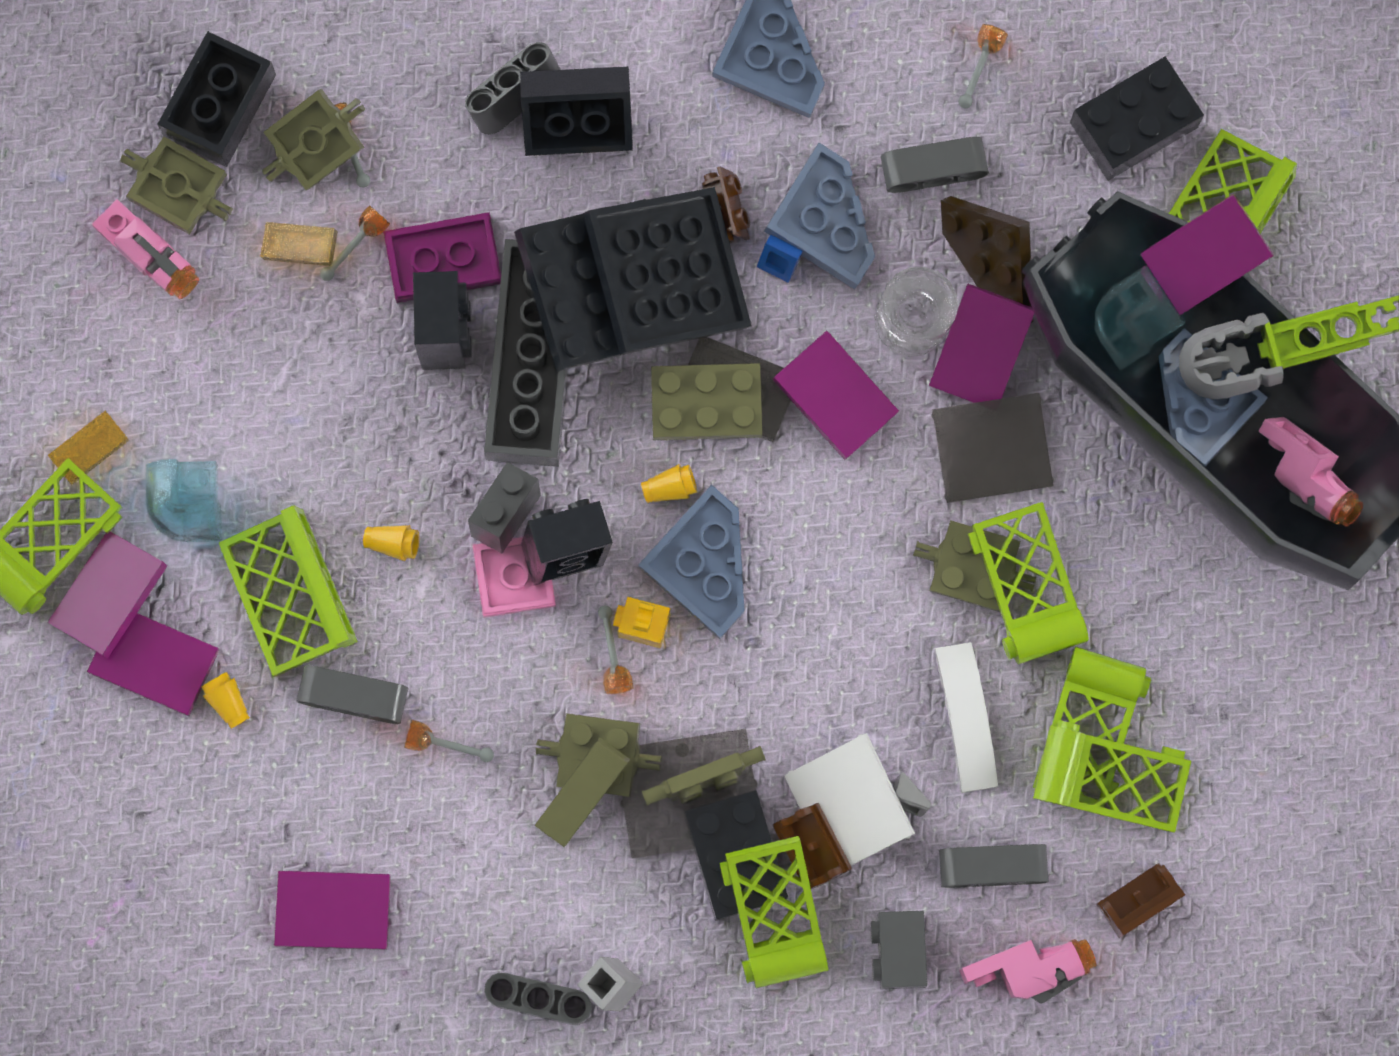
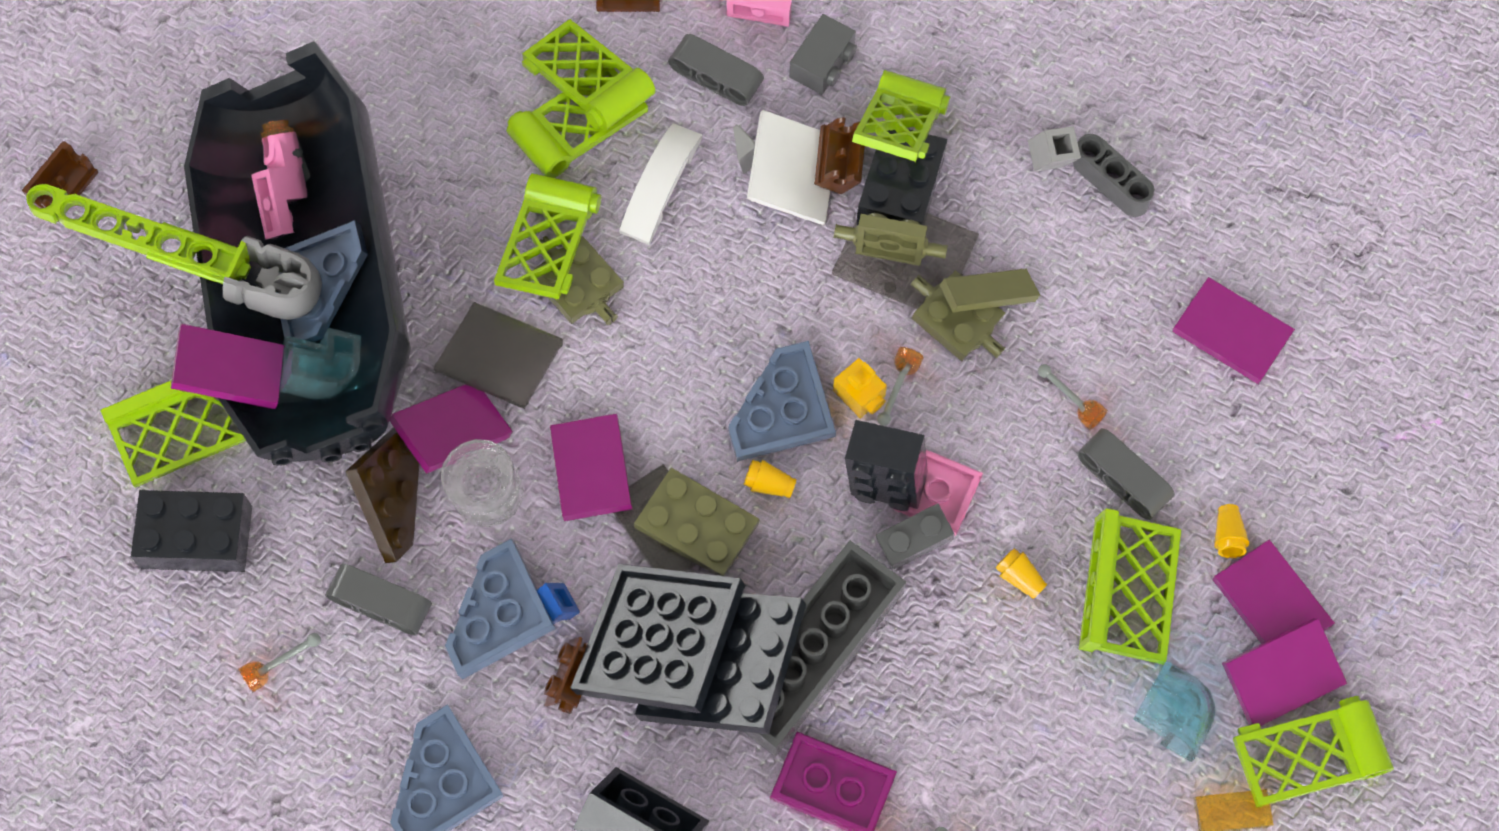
camera: 145 degrees left, 10 degrees down
black brick [413,271,472,370] -> none

